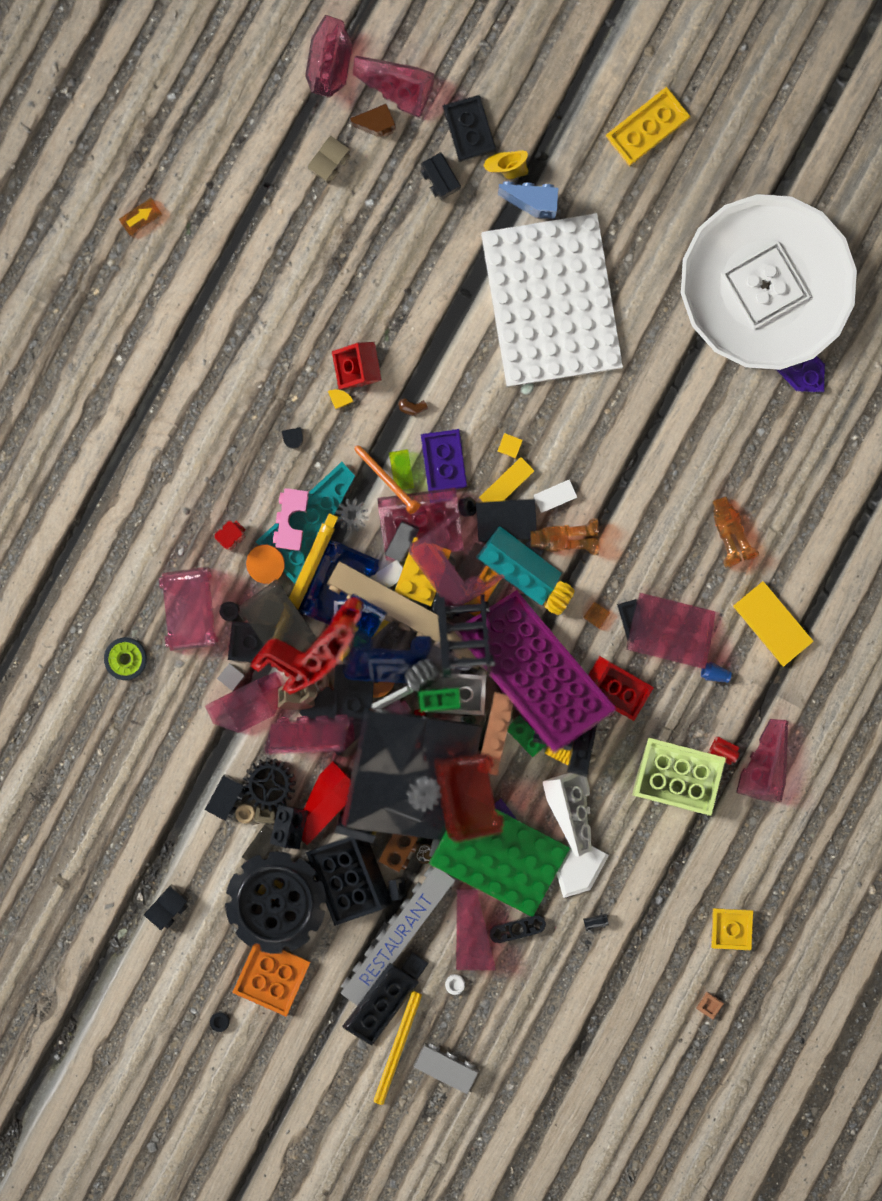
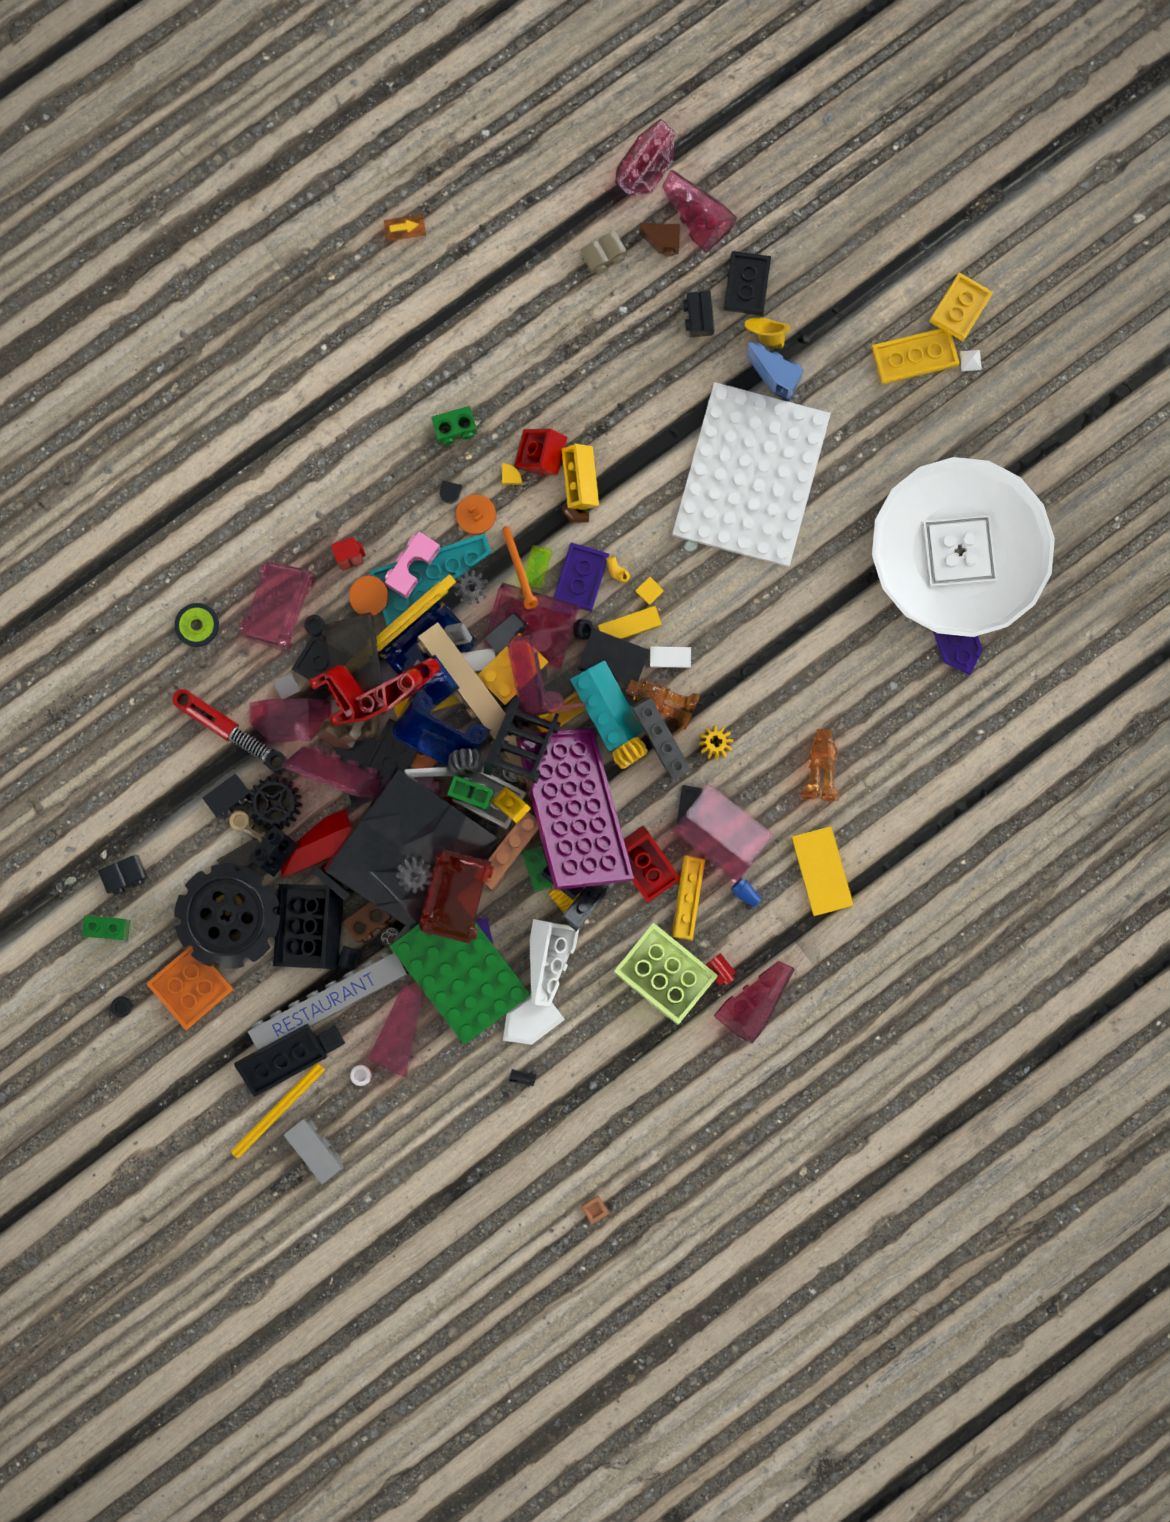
camera: 25 degrees right, 5 degrees down
black beam [490,915,546,943] -> none
clear orange tile [583,602,610,629] -> none
yellow plate [711,908,753,950] -> none
none -> green brick [82,915,130,941]
none -> piece [172,689,288,773]
none -> green brick [431,406,478,445]
none -> light grey tile [444,622,472,646]
none -> orange piece [456,494,496,535]
none -> yellow plate [492,786,531,824]
none -> yellow brick [561,444,599,510]
none -> yellow arm [606,556,630,582]
none -> dark grey brick [630,696,691,779]
none -> yellow tile [671,856,705,941]
none -> yellow gear [698,725,733,760]
none -> yellow tile [929,272,994,342]
none -> white slope [959,350,982,372]

